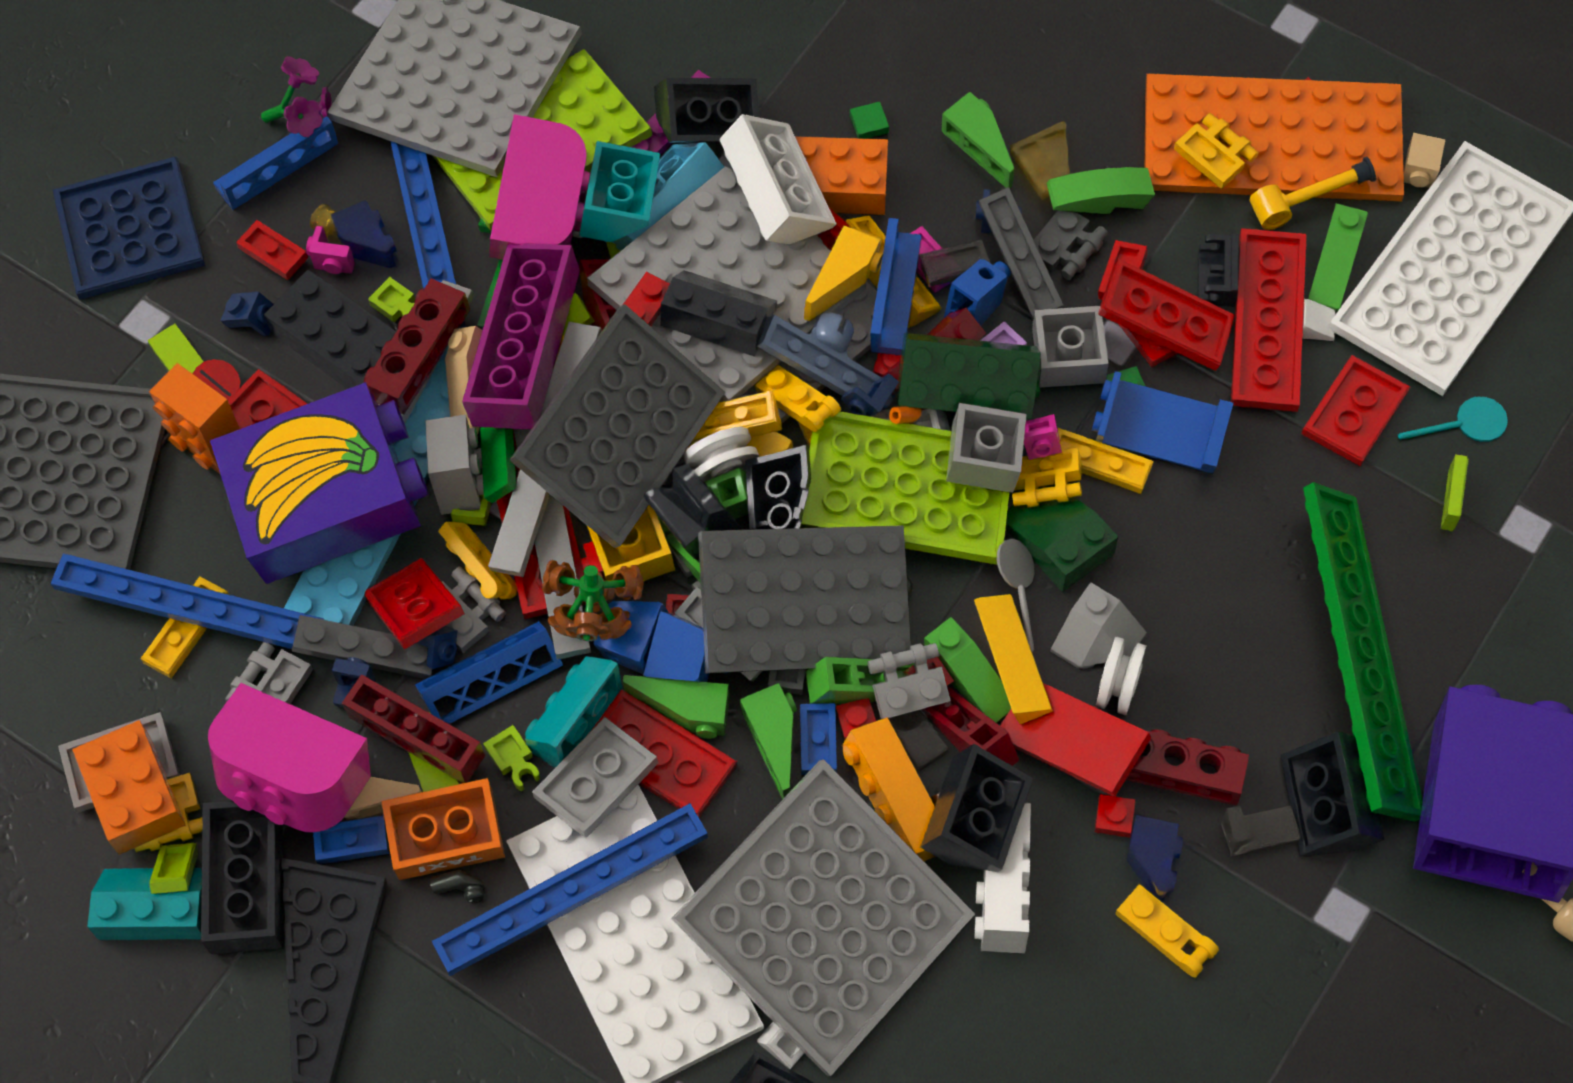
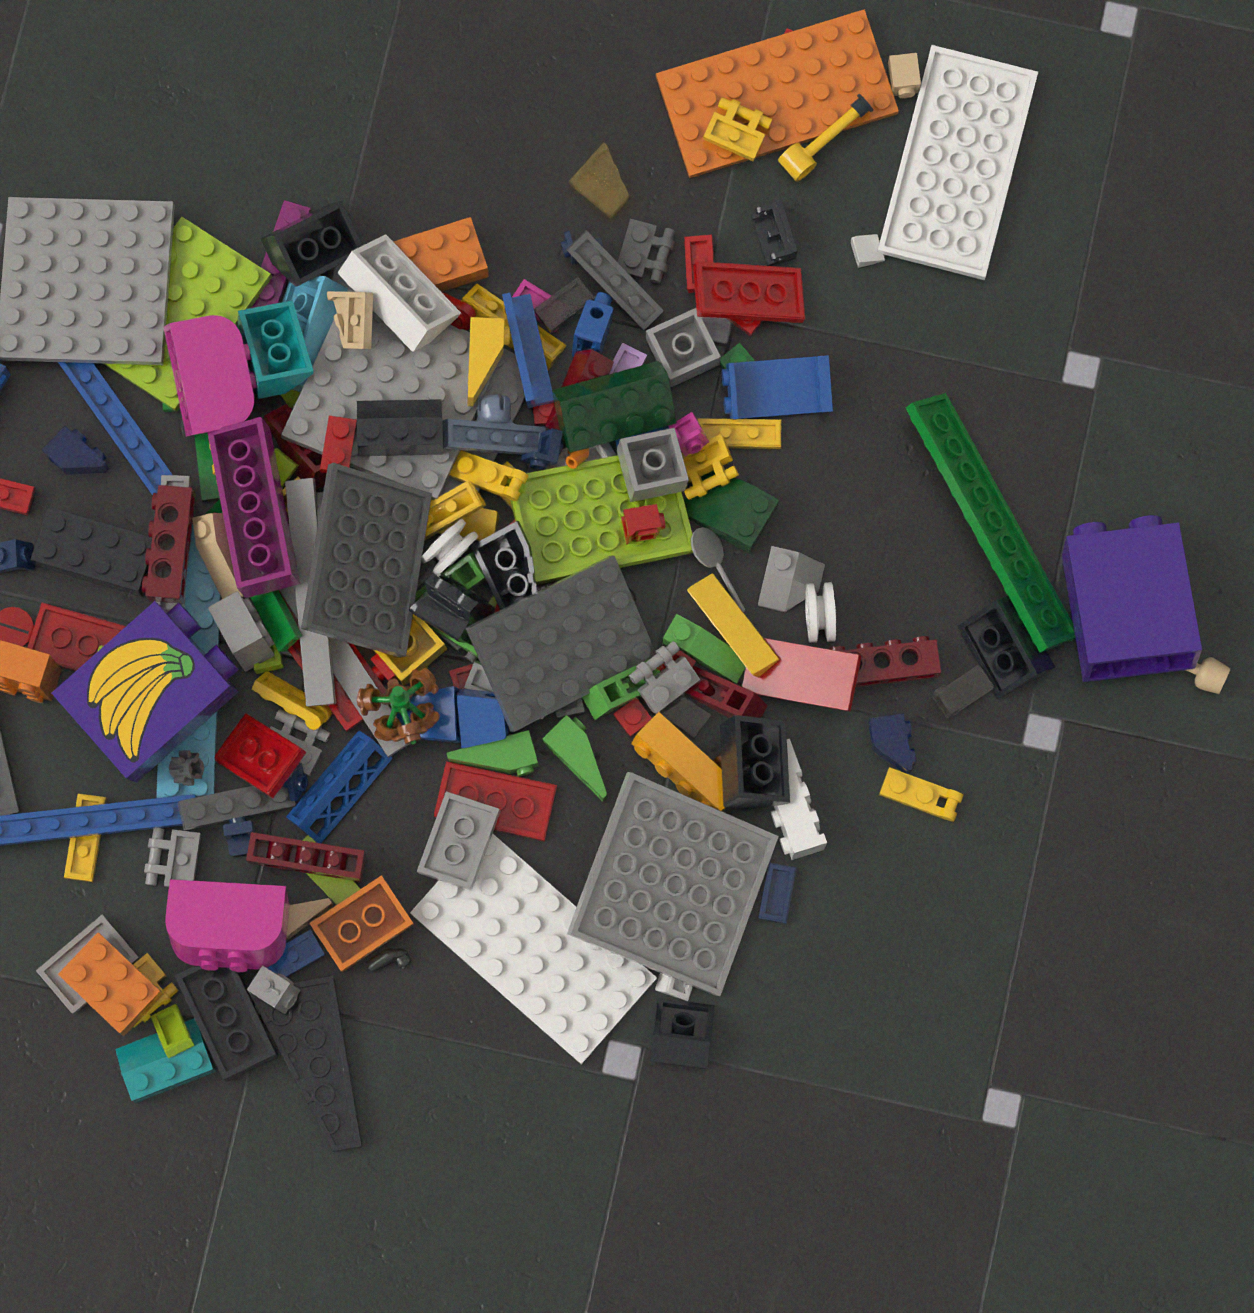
camera: 25 degrees left, 15 degrees up
dark pink bracket [306,226,355,274] -> none
clear yellow bush [309,204,341,237] -> none
lime plate [368,277,415,322] -> none
blue plate [432,803,708,976] -> none
lime plate [483,725,540,792] -> none
teal slope [525,656,623,768] -> none
blue plate [800,703,837,775] -> none
green tile [850,101,889,139] -> none
bright green slope [941,92,1014,189] -> none
bright green slope [1046,167,1155,214] -> none
red plate [1094,794,1135,838] -> none
red plate [1231,228,1306,412] -> none
red tile [1301,355,1410,466] -> none
bright green slope [1308,203,1368,312] -> none
teal piece [1398,396,1508,442] -> none
lime tile [1441,454,1469,531] -> none
none -> dark grey gear [169,750,204,786]
none -> light grey head [247,965,300,1014]
none -> tan wing [327,291,373,349]
none -> red window [621,504,666,545]
none -> dark blue tile [758,862,797,924]

